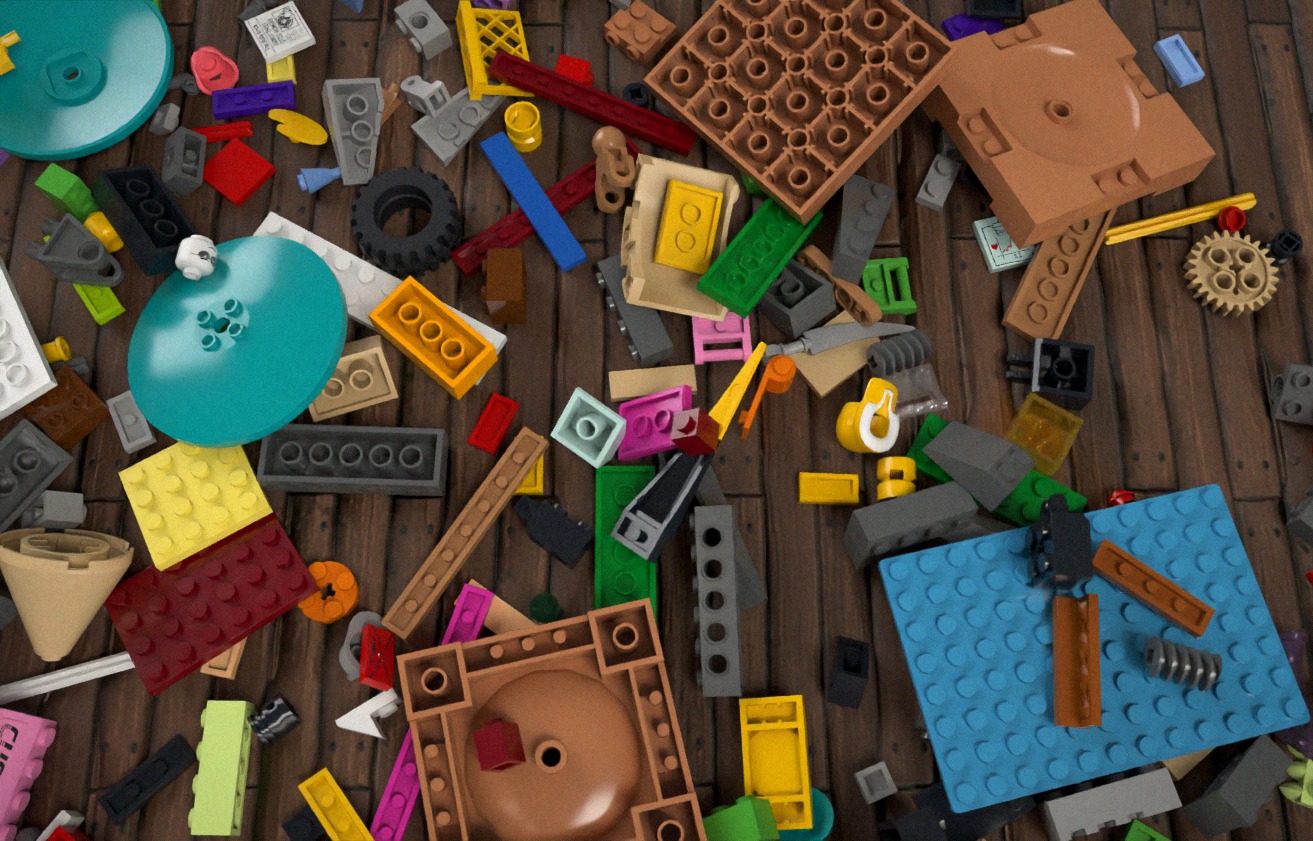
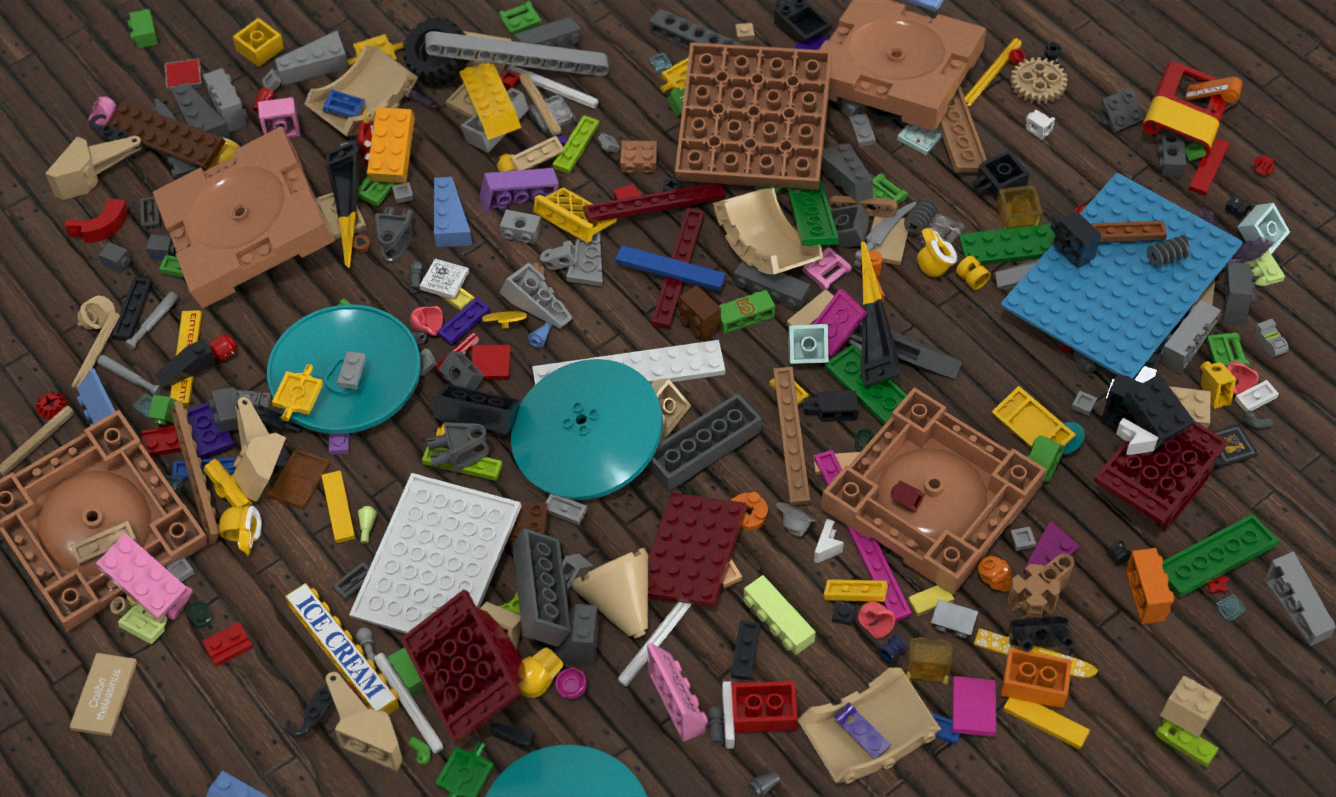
camera: 35 degrees left, 15 degrees down
bright green brick [34,162,100,225] -> none
light yellow plate [119,442,273,571] -> none
white head [175,235,219,280] -> none
black piece [247,693,302,747] -> none
black tyre [350,166,463,278] -> none
red tile [359,624,395,692] -> none
light orange brick [368,276,498,400] -> none
red tile [467,392,520,456] -> none
yellow wheel [504,101,543,152] -> none
medium nougat piece [592,126,635,214] -> none
yellow tile [653,179,723,276] -> none
dark red brick [670,407,720,456] -> none
dark grey brick [690,505,744,697] -> none
yellow tile [798,472,859,506] -> none
black slope [827,636,869,710] -> none
dark grey wedge [841,481,978,571] -> none
dark grey slope [922,420,1037,512] -> none
dark orange fence [1052,593,1102,730] -> none
none -> light grey plate [337,351,366,389]
none -> bright green brick [719,290,775,335]
none -> white brick [1025,110,1055,140]

